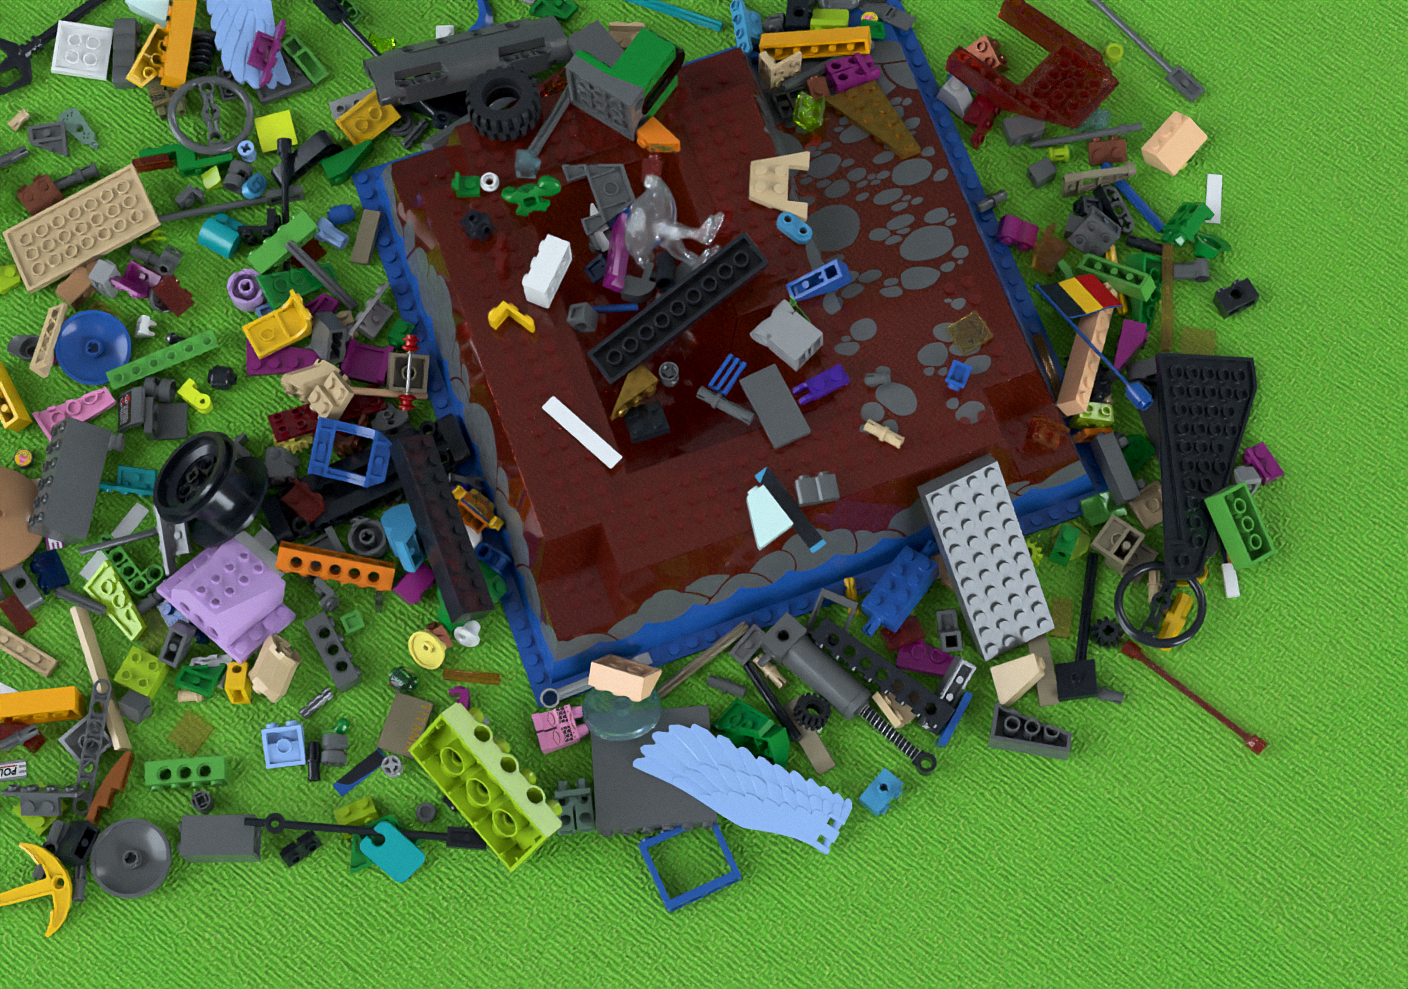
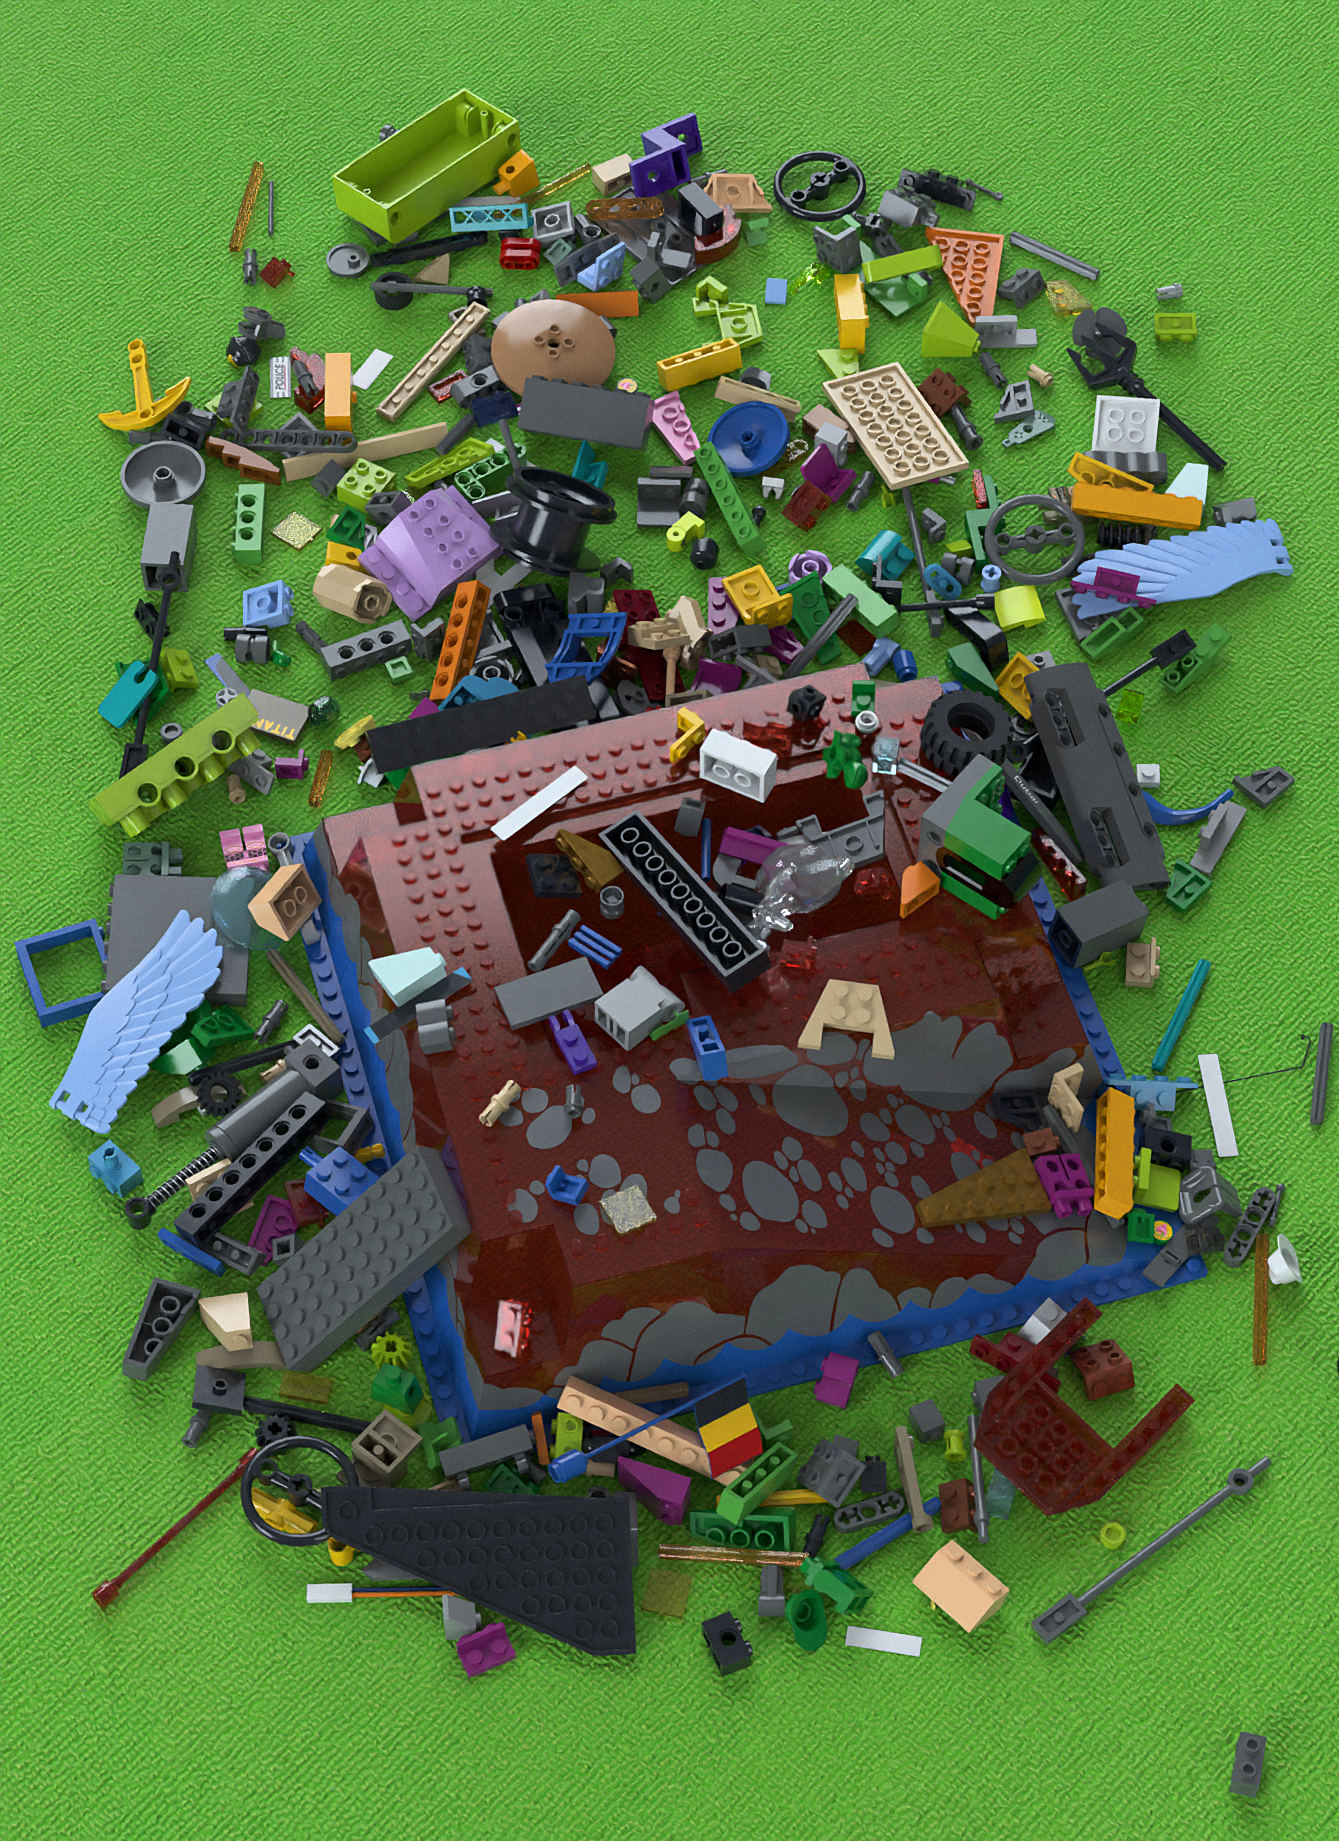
camera: 90 degrees right, 15 degrees down
light grey wheel [107,433,125,452] -> none
dark grey bracket [153,244,184,279] -> none
dark grey wheel [191,790,215,814] -> none
clear red bracket [281,478,326,524] -> none
dark azure plate [776,212,812,245] -> none
clear neon green bracket [793,91,826,132] -> none
clear orange bracket [1031,222,1070,277] -> none
bright green brick [1204,481,1276,571] -> none

